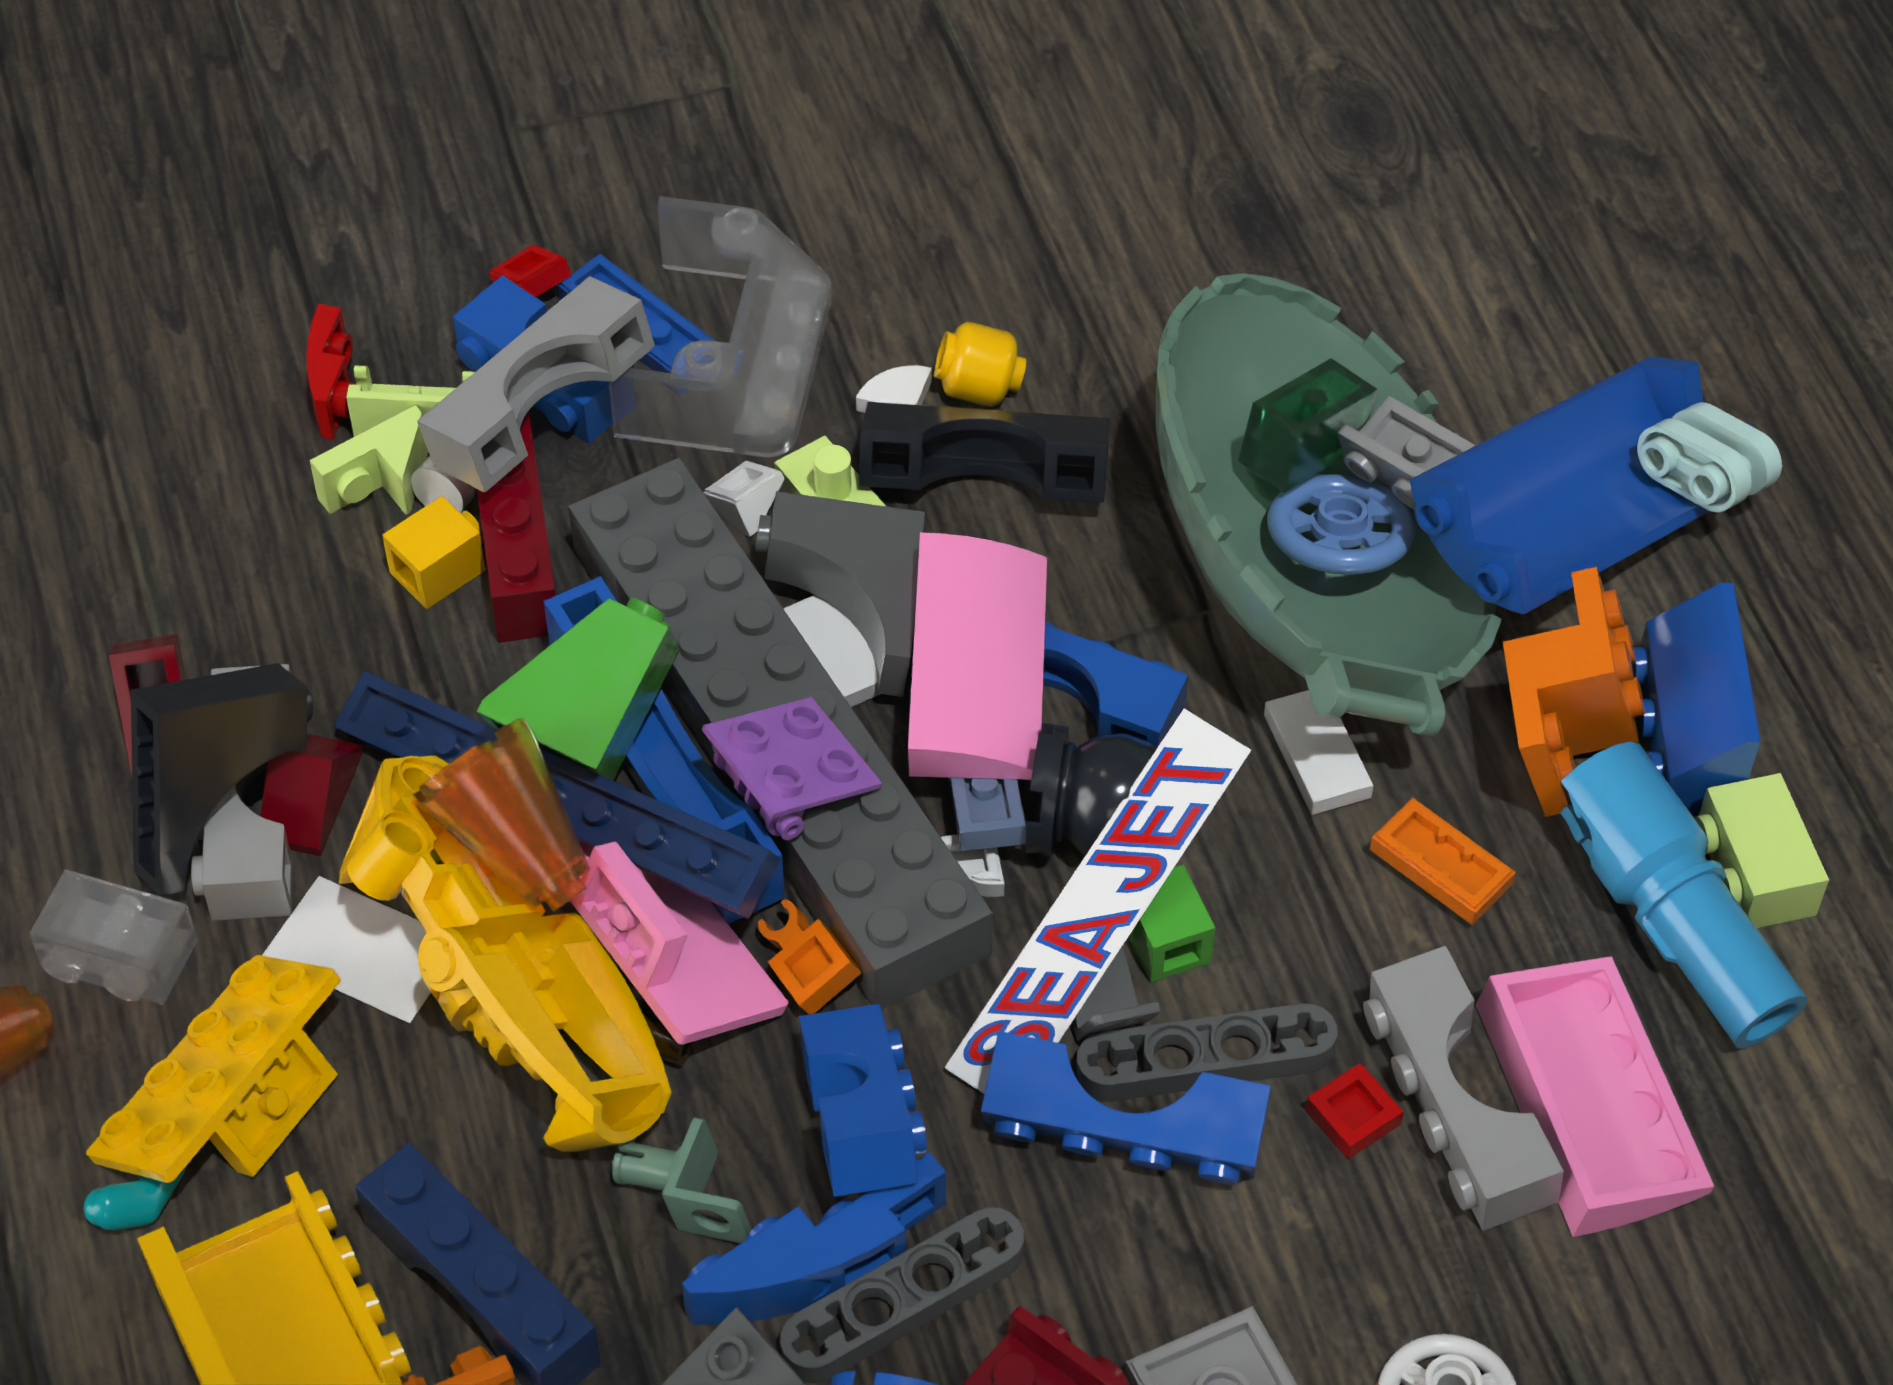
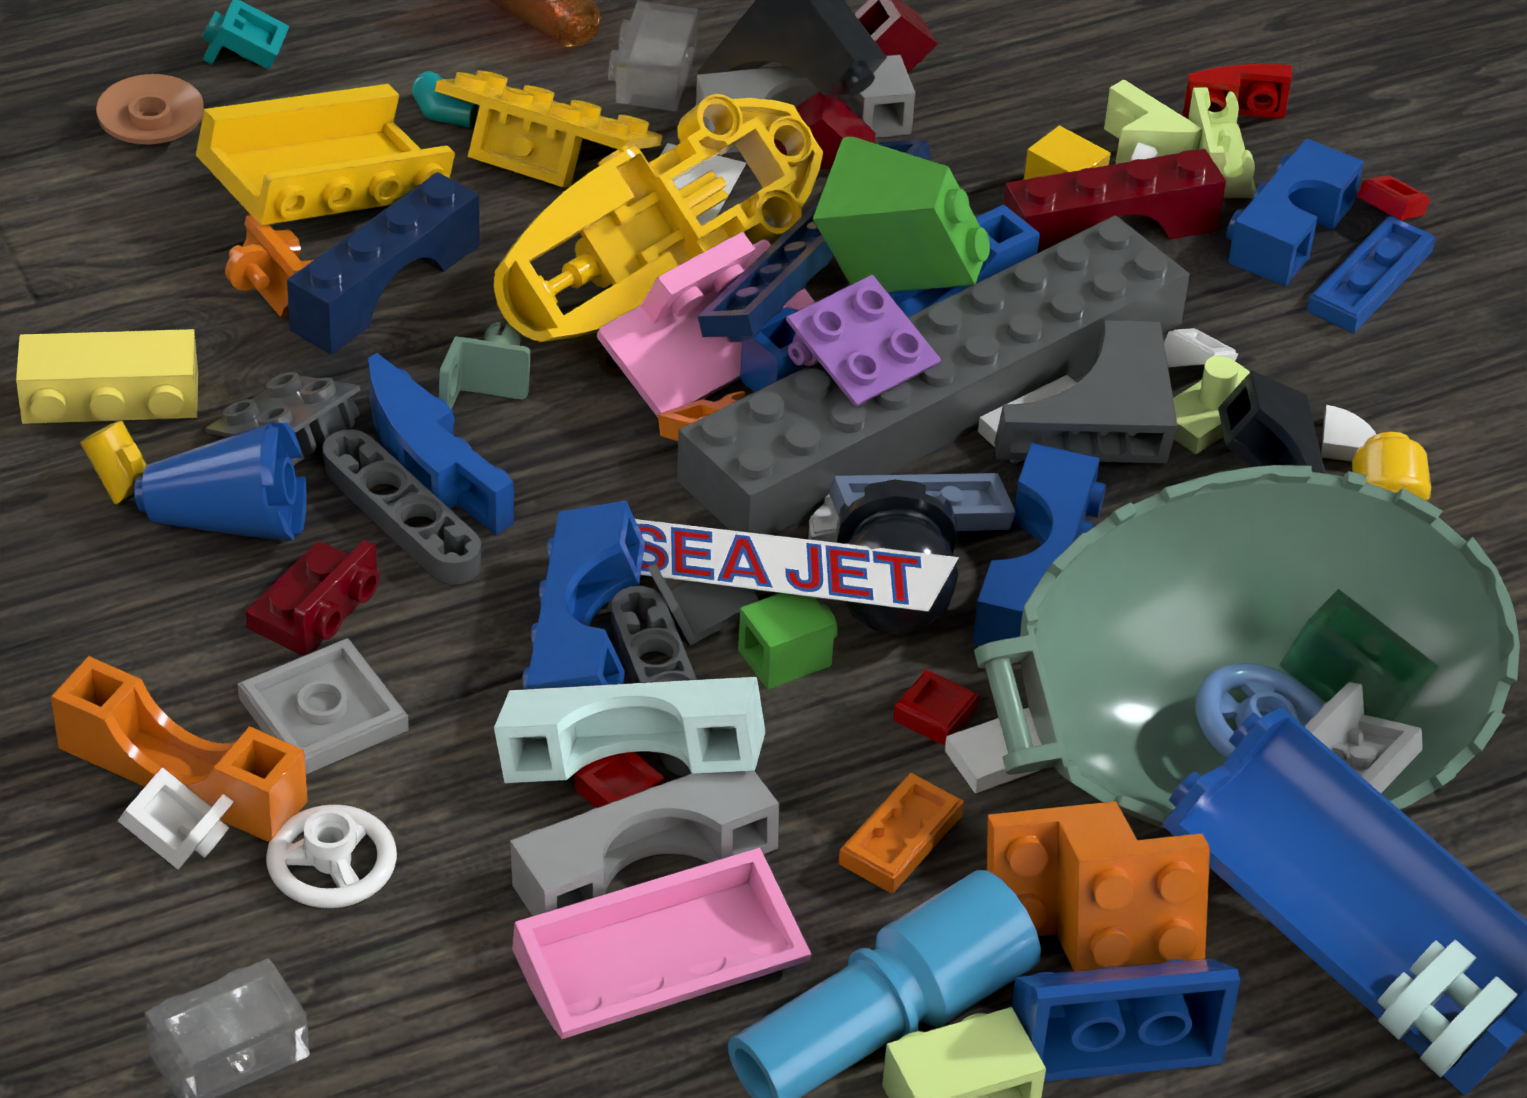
camera: 80 degrees right, 10 degrees down
clear orange cone [412,717,590,912] -> none
light grey arch [417,276,655,493] -> none
clear windscreen [609,196,831,457] -> none
blue arch [799,1004,927,1197] -> none
bright pink slope [908,532,1047,780] -> none
none -> light aqua arch [494,677,765,783]
none -> red tile [893,669,979,746]

